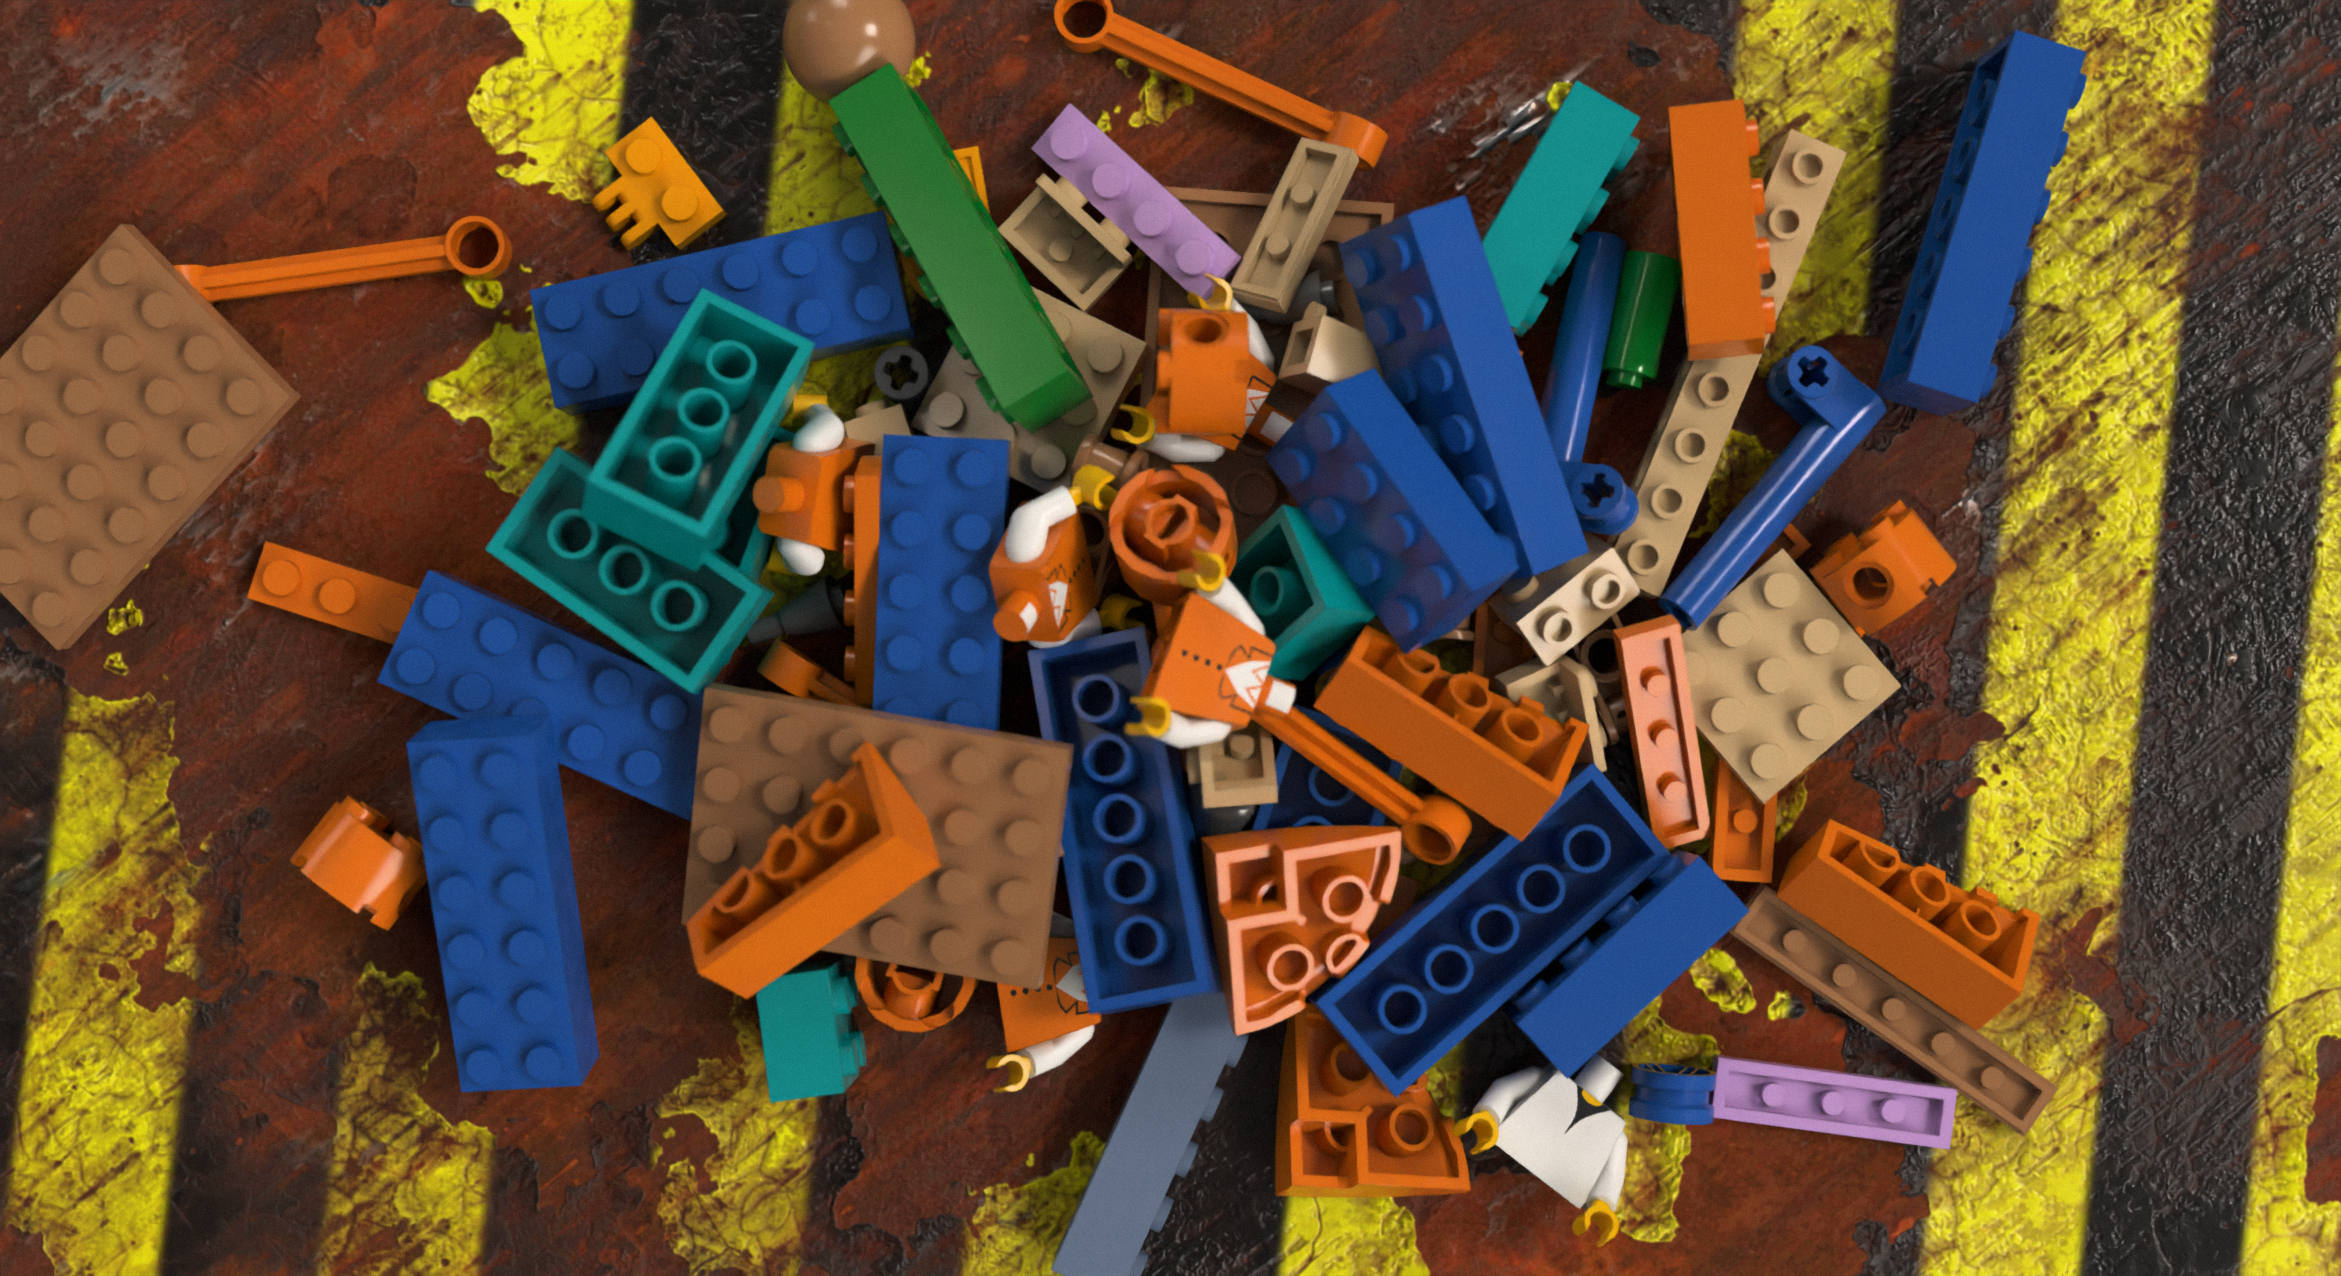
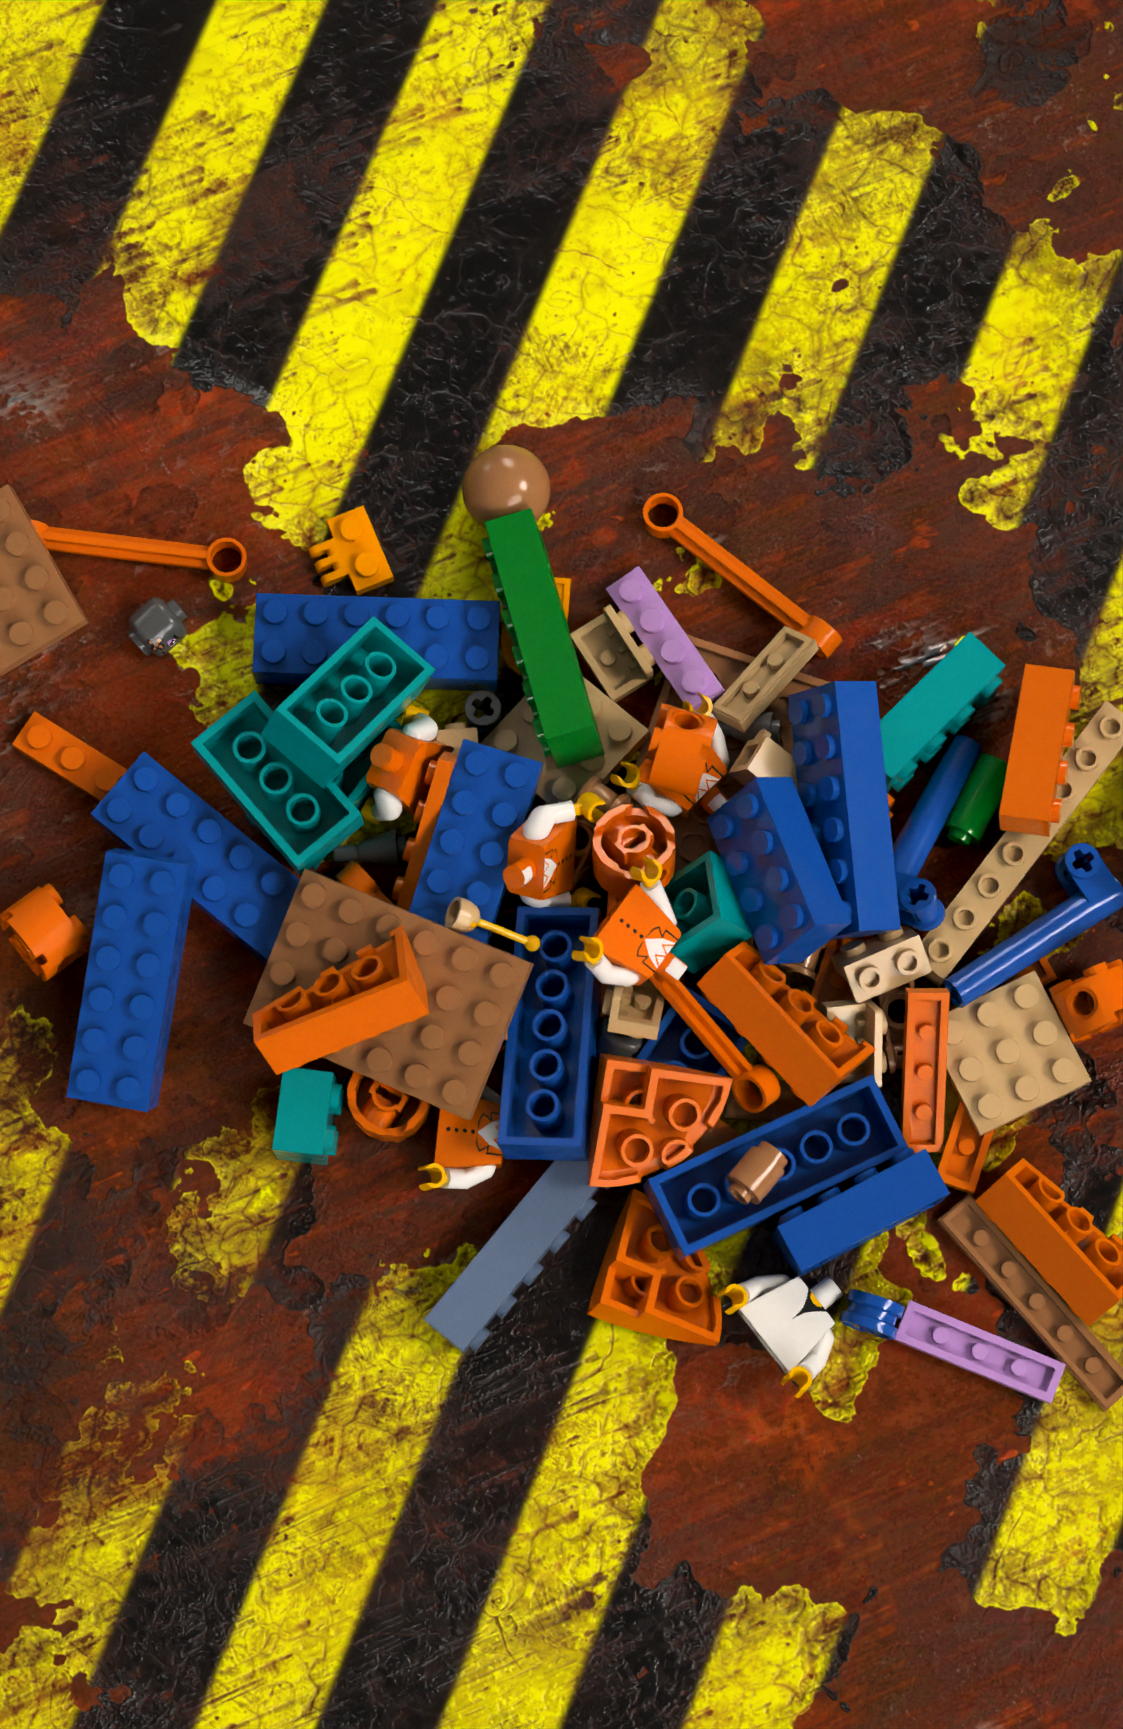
camera: 15 degrees right, 10 degrees down
none -> dark grey head [127,597,188,656]
none -> hinge [445,896,541,952]
none -> medium nougat brick [726,1141,788,1205]

